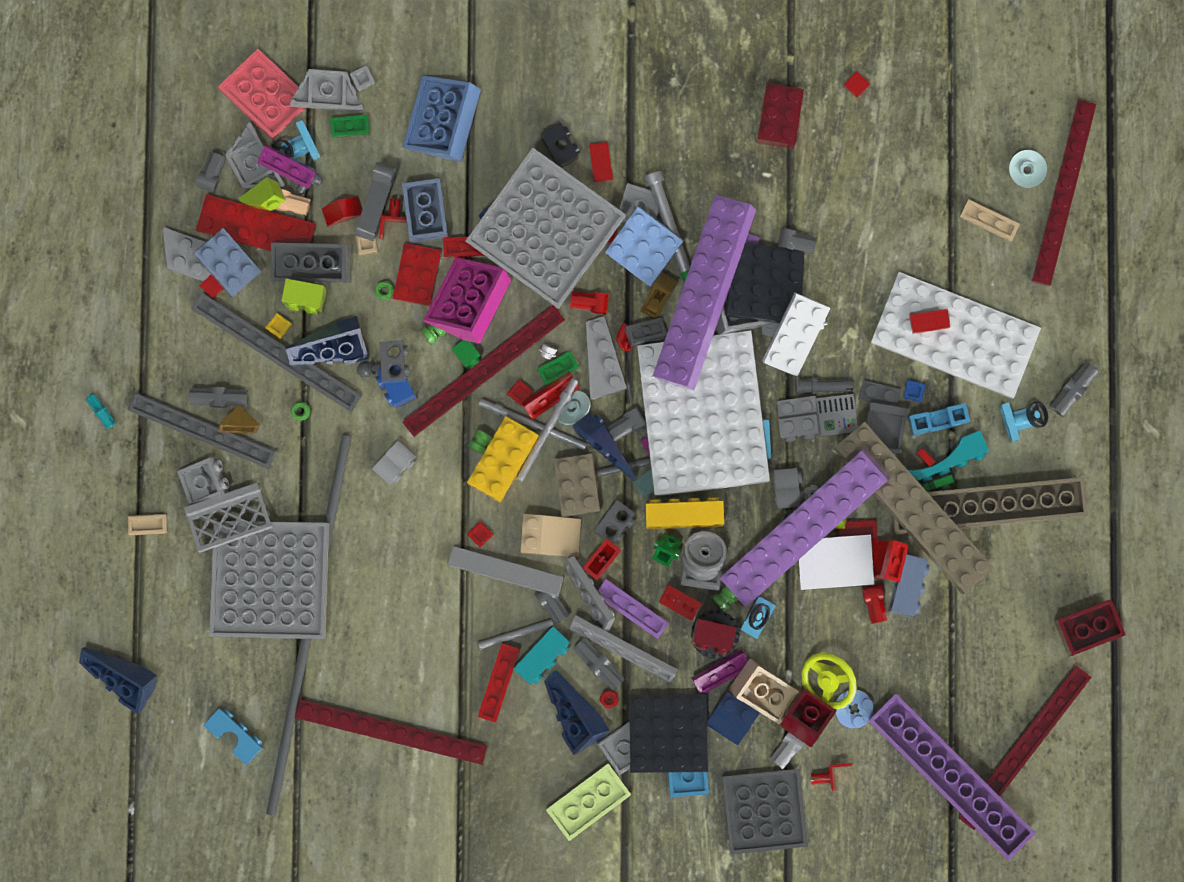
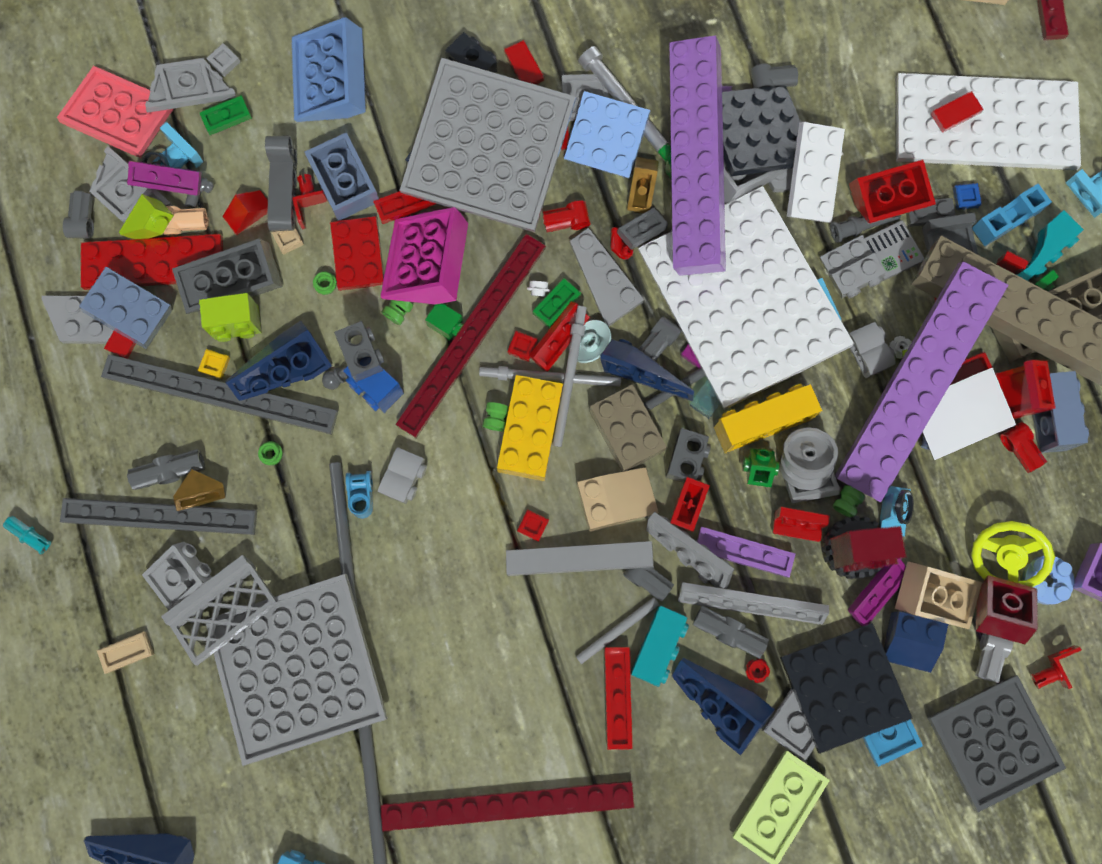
camera: 20 degrees left, 5 degrees down
none -> dark azure piece [345,471,373,519]
none -> red slope [849,159,936,224]

